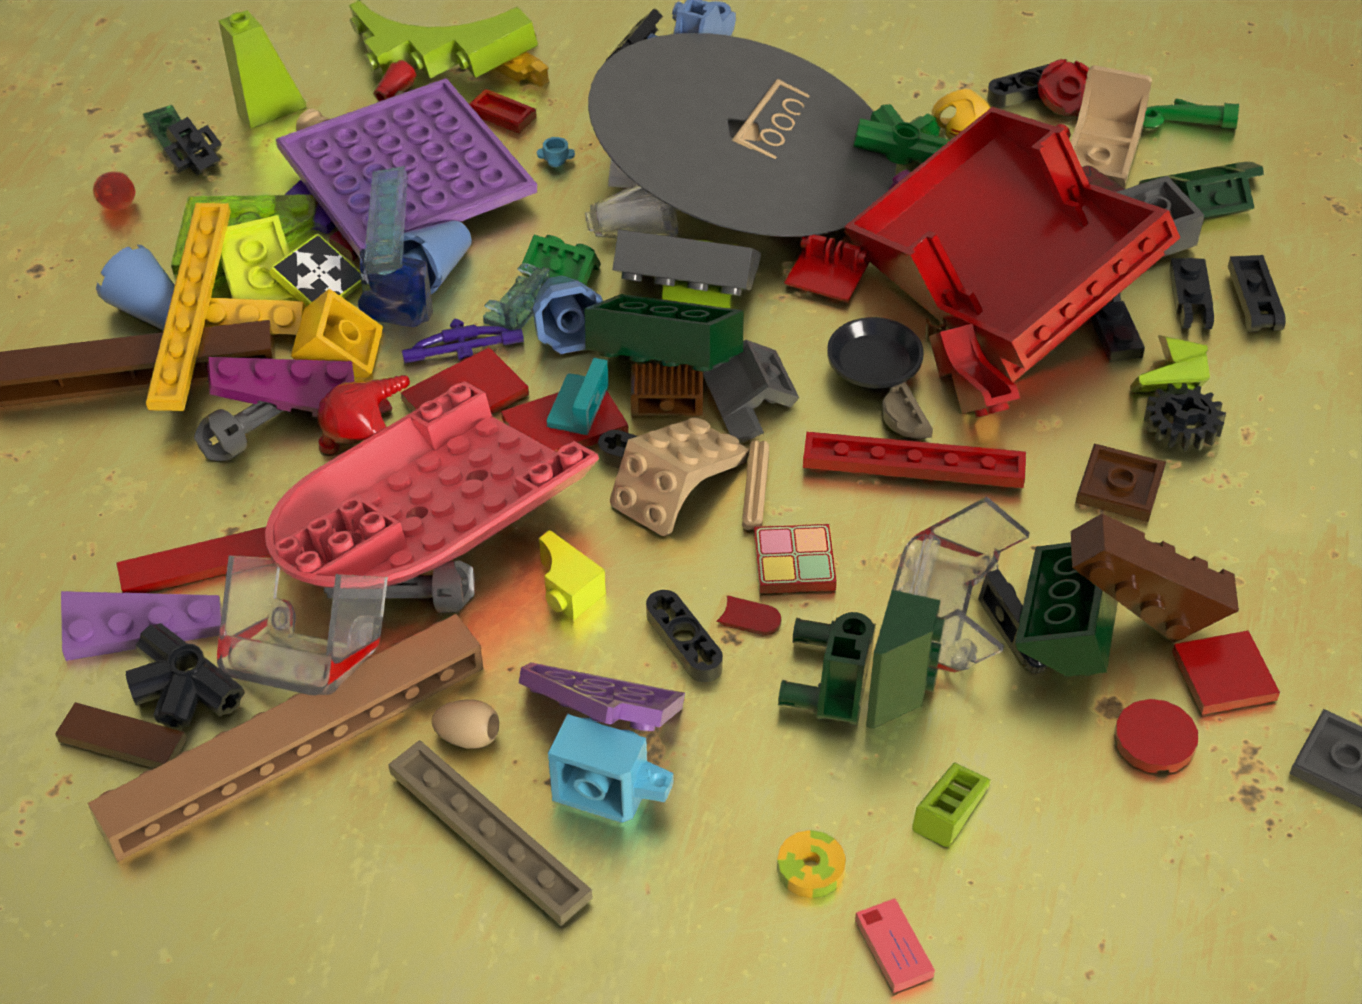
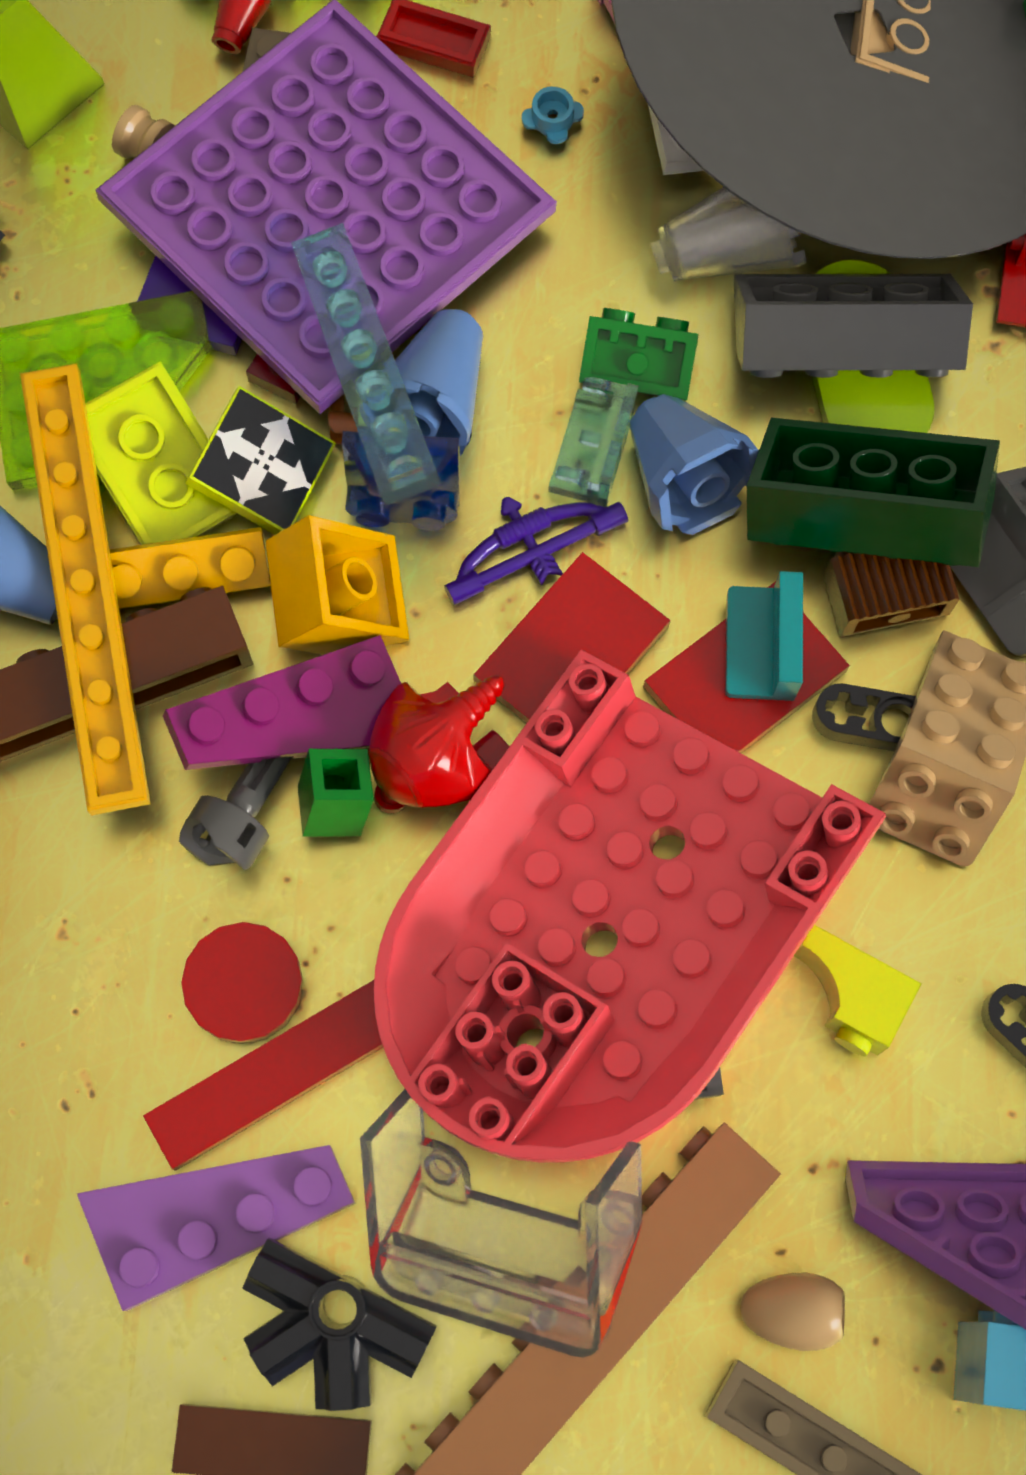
camera: 15 degrees left, 25 degrees up
none -> red tile [181,922,303,1043]
none -> green brick [298,749,374,837]

